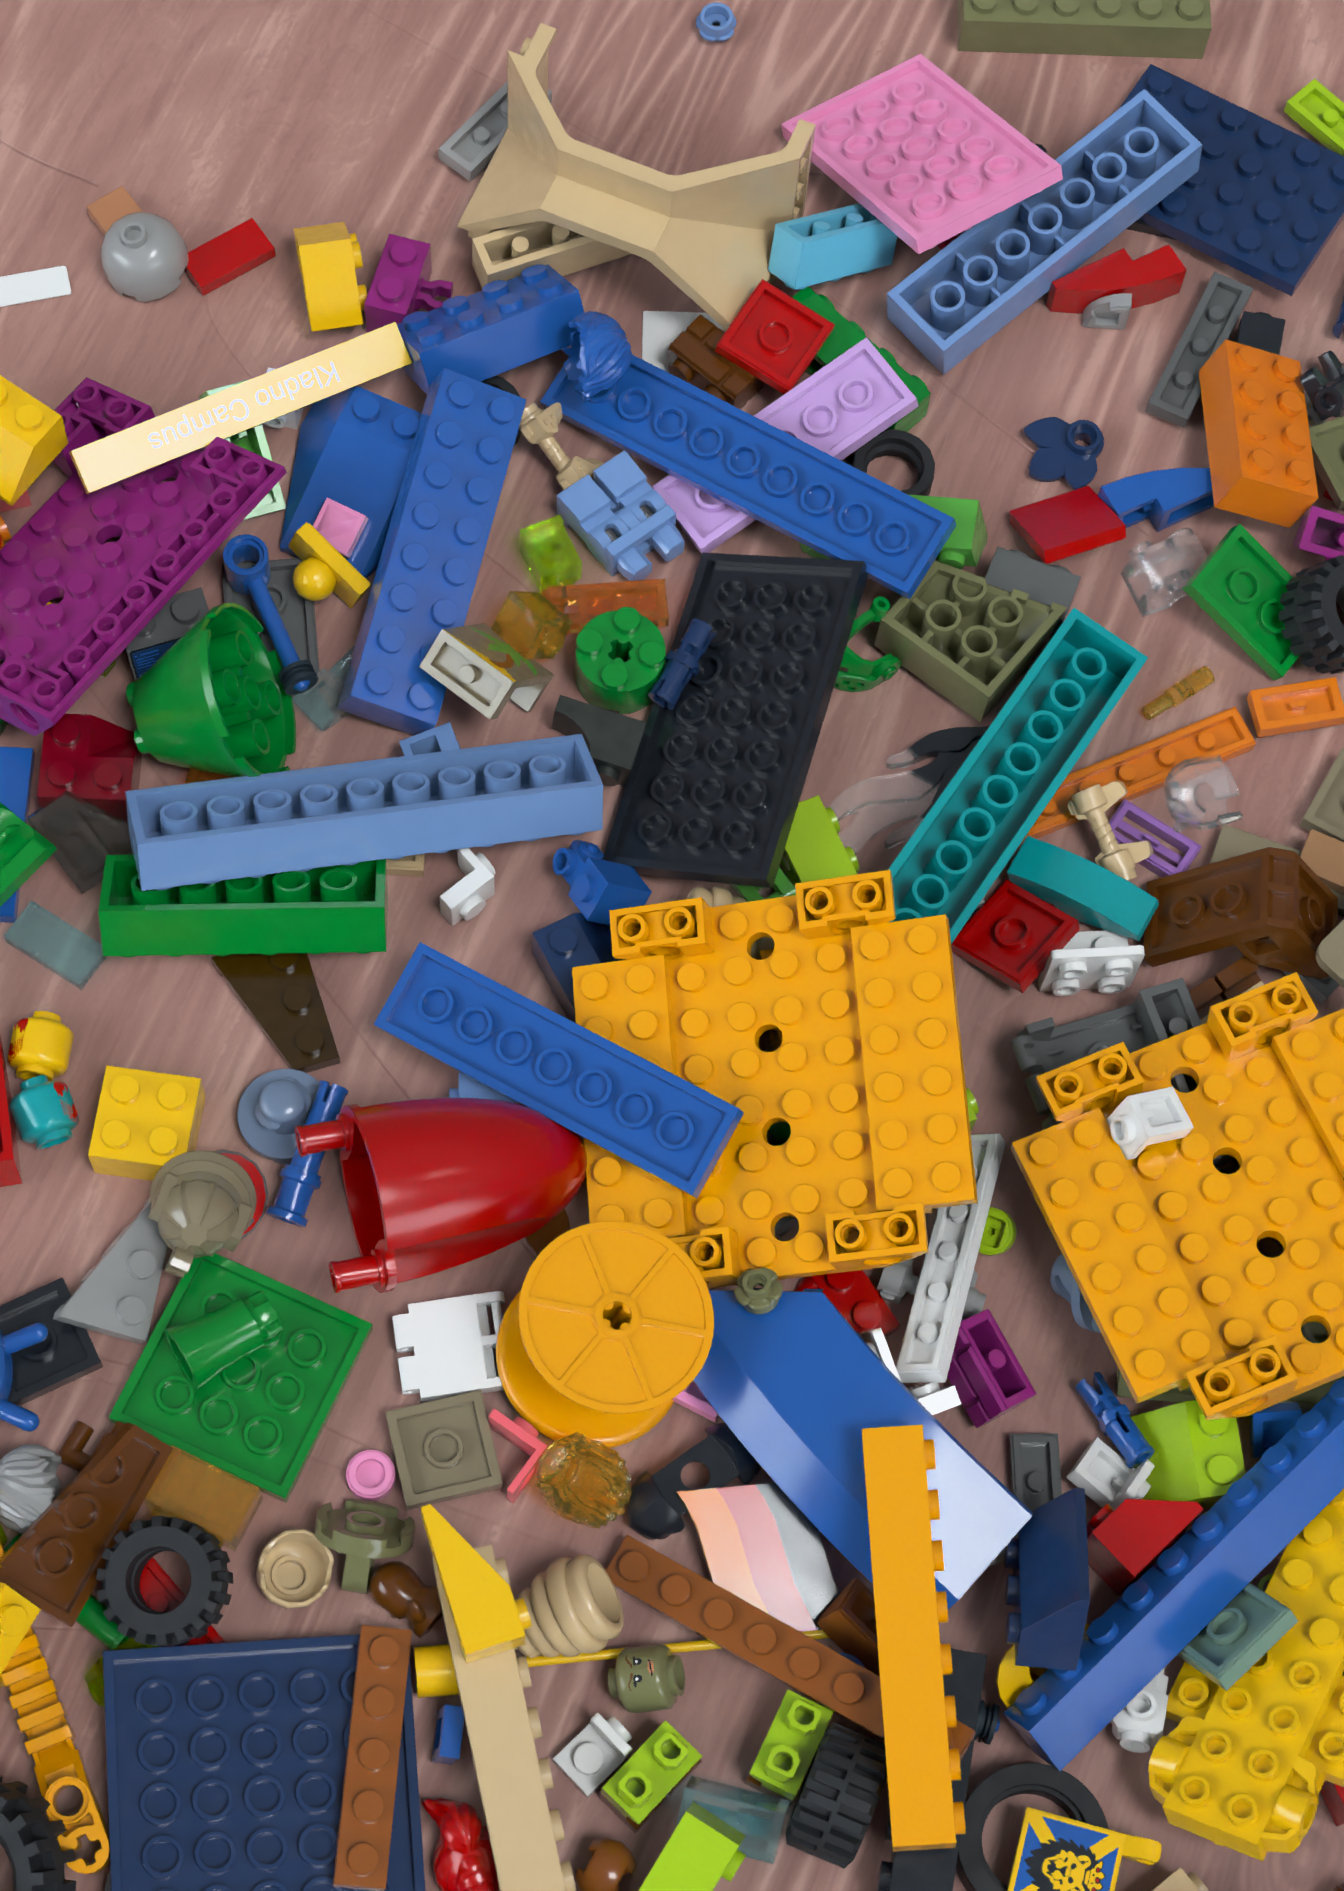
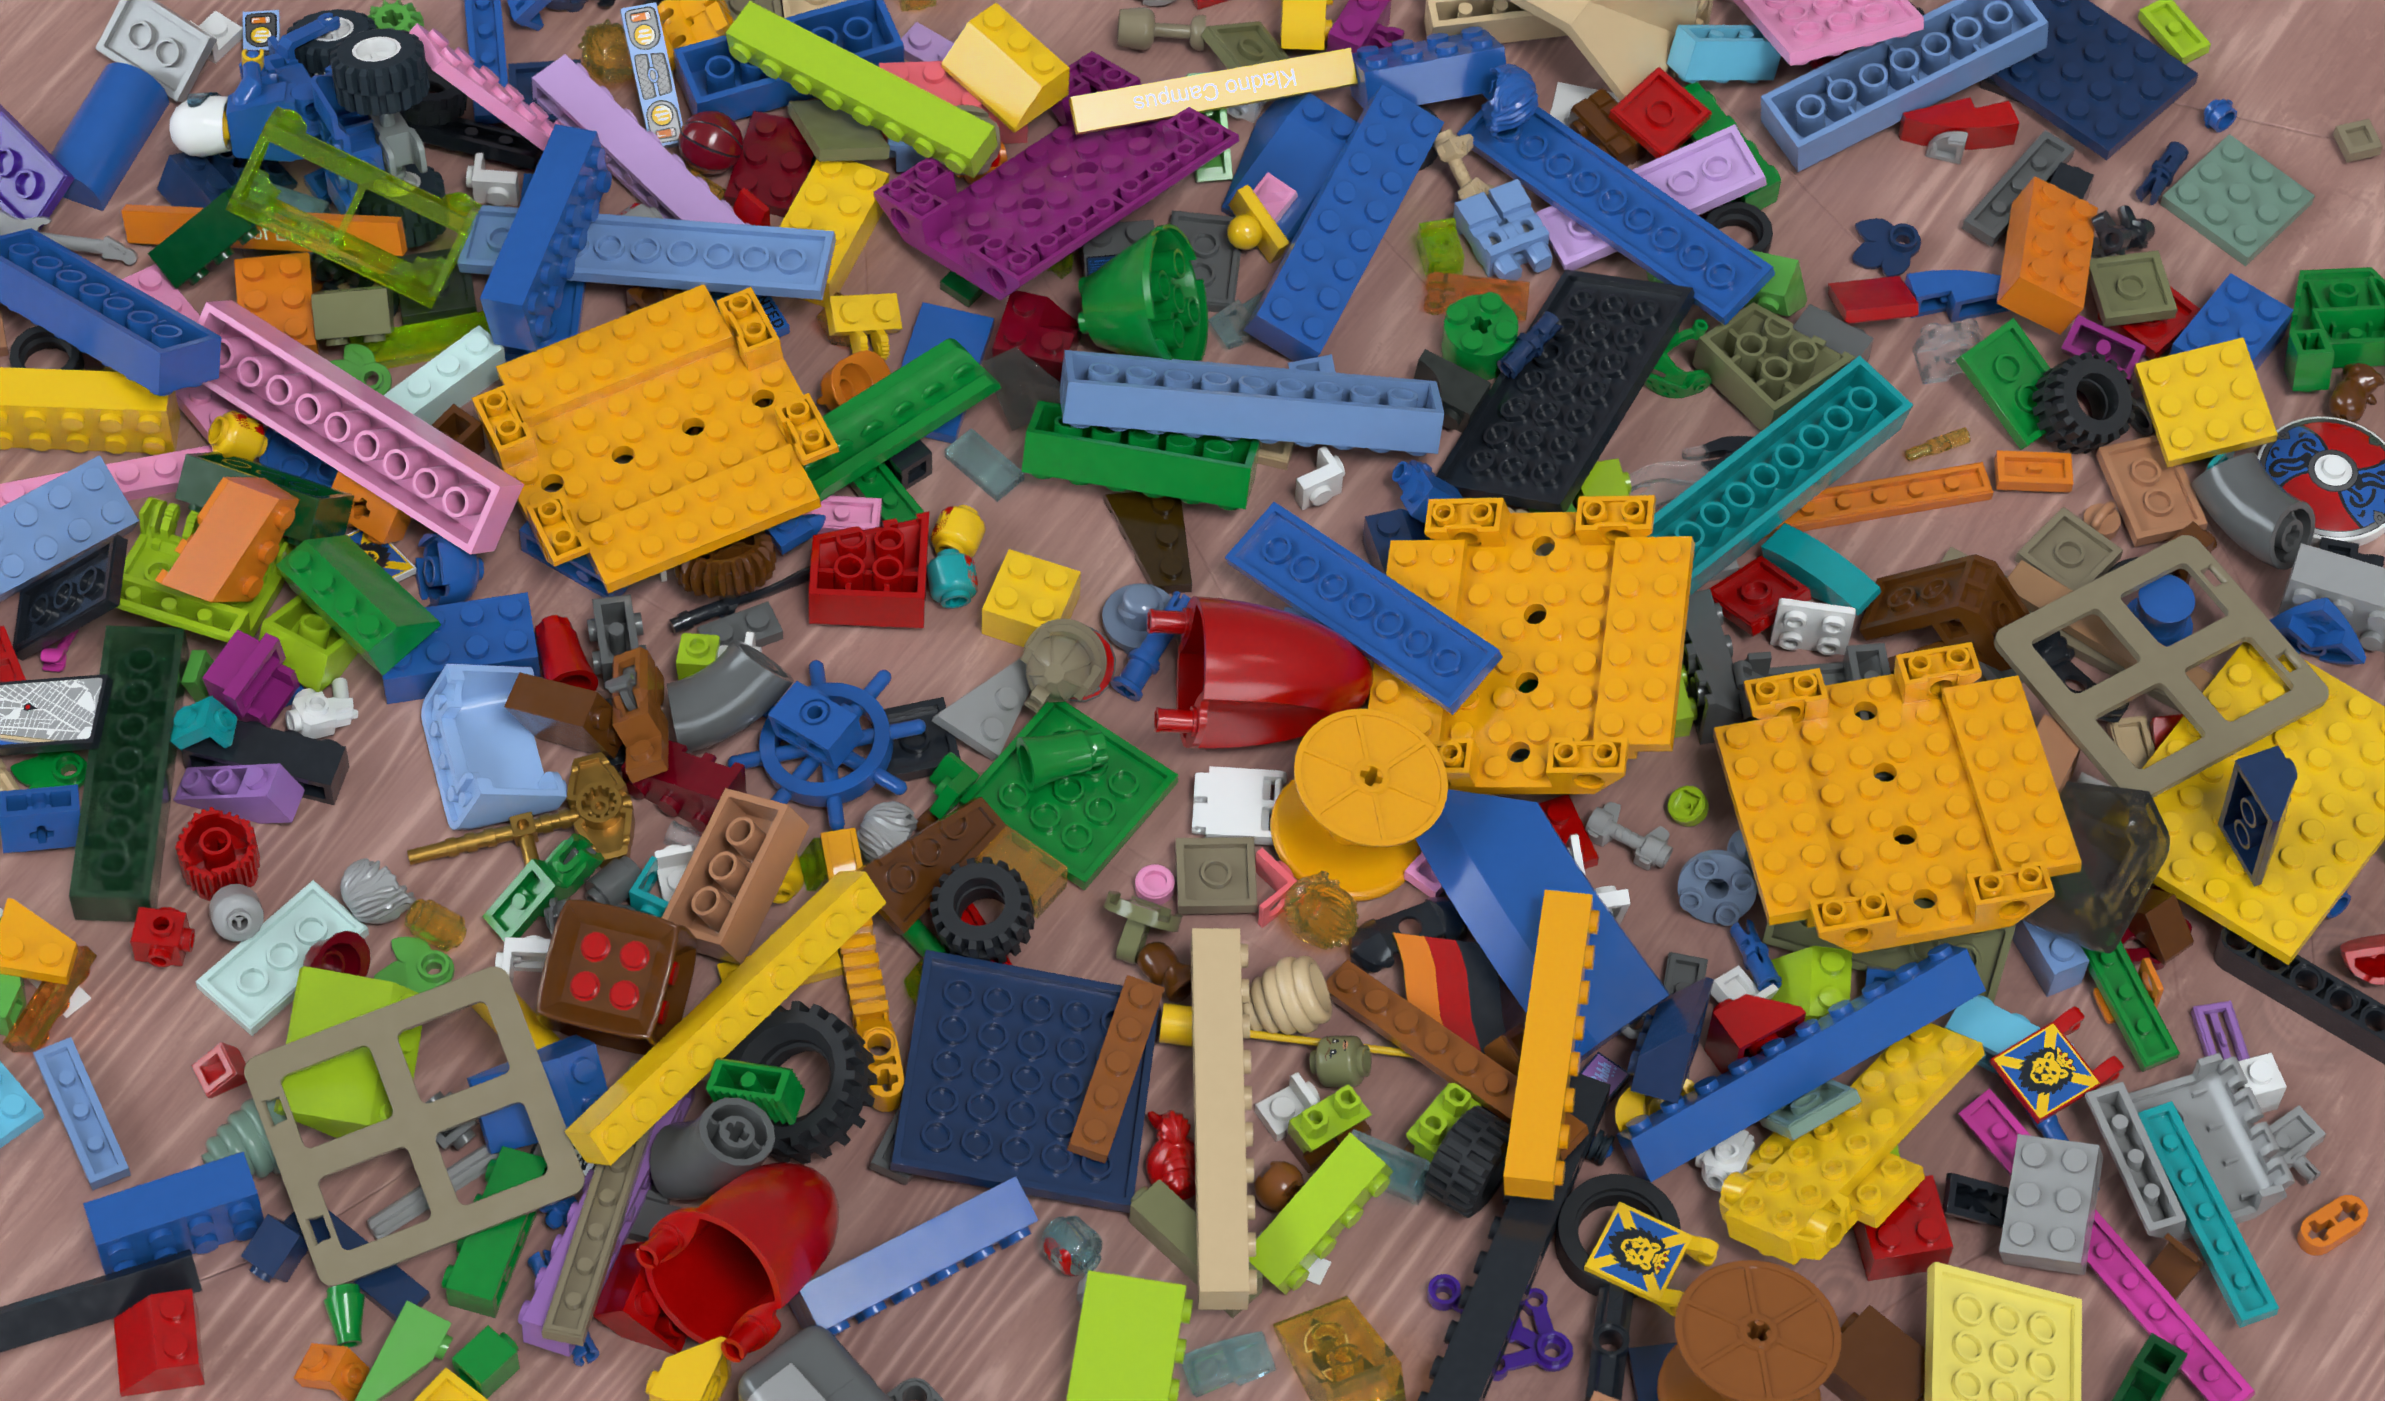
camera: 15 degrees right, 10 degrees down
blue piece [223,534,318,695] -> none
tan hair [256,1529,334,1609] -> none
panel [419,623,554,720] -> none
yellow slope [421,1504,532,1664] -> none
blue tile [431,1705,464,1765] -> none
clear yellow brick [491,591,573,659] -> none
olive plate [734,1267,783,1314] -> none
white tile [896,1134,1006,1383] -> none
magenta brick [947,1309,1037,1428] -> none
tan piece [1068,780,1153,881] -> none
white bracket [1107,1086,1194,1160] -> none
medium lavender tile [1109,799,1202,878] -> none
clear helmet [1164,754,1243,832] -> none
none -> green bracket [929,752,980,819]
none -> dark tan piece [1117,7,1206,51]
none -> olive plate [1201,21,1289,69]
none -> tile [1580,1052,1630,1106]
none -> sand blue plate [1678,850,1757,926]
none -> dark grey wedge [1682,589,1744,745]

